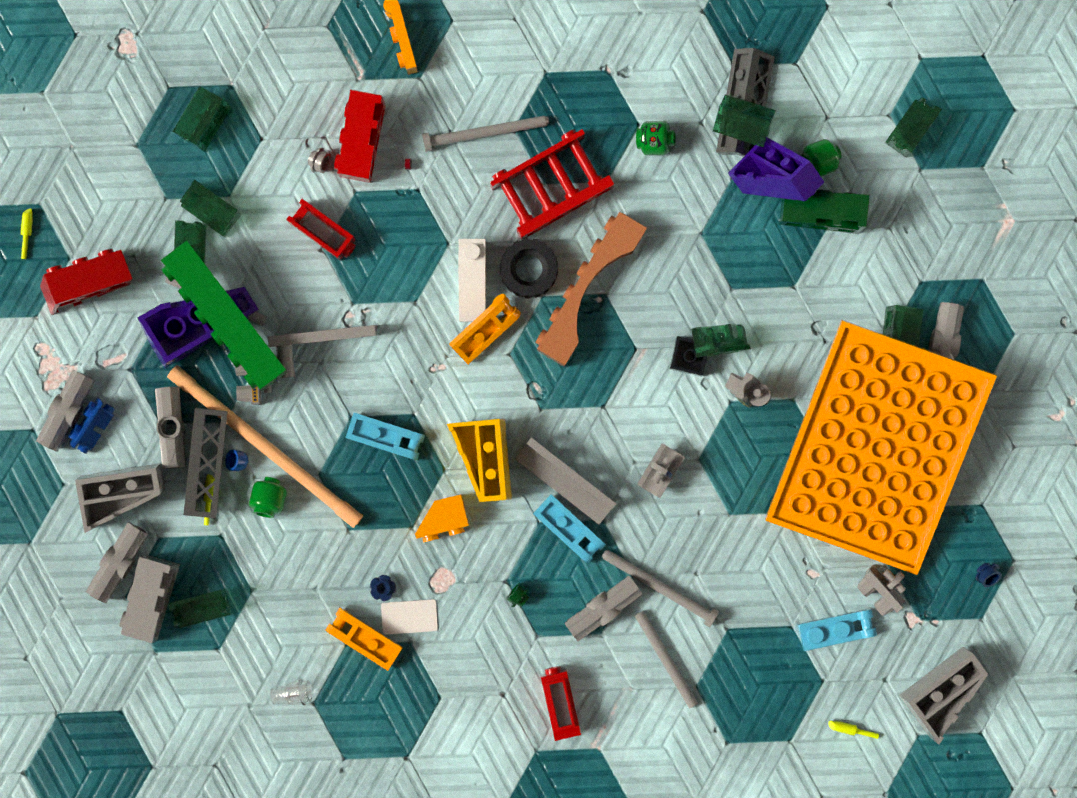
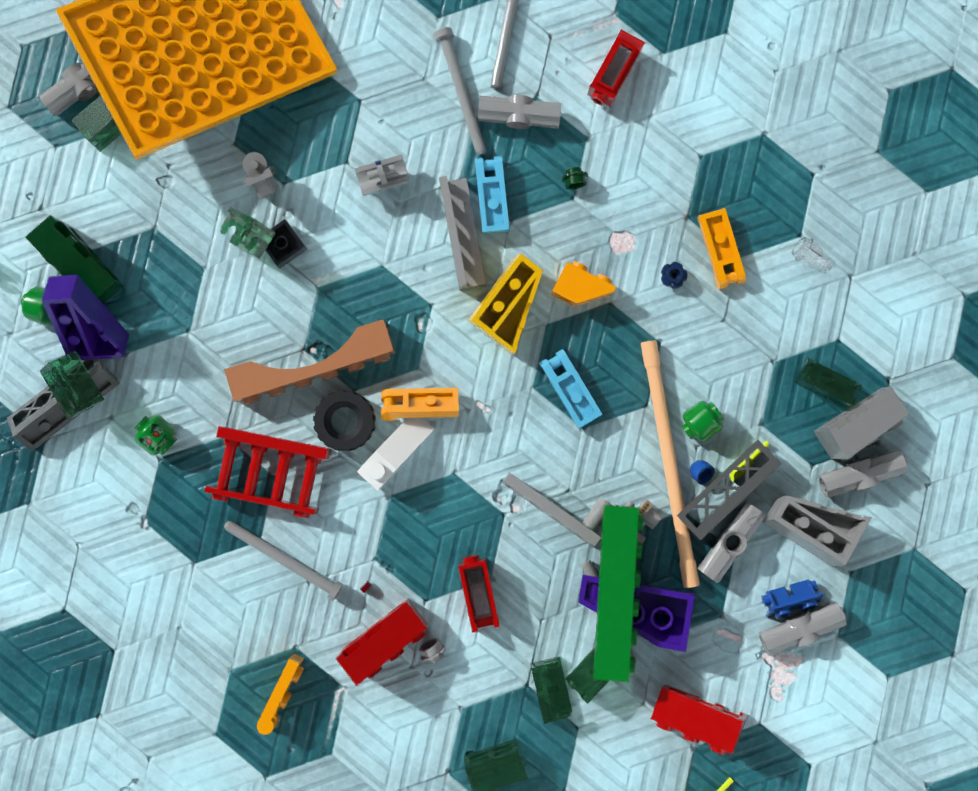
camera: 135 degrees left, 0 degrees up
white sticker [381,599,438,635] -> none

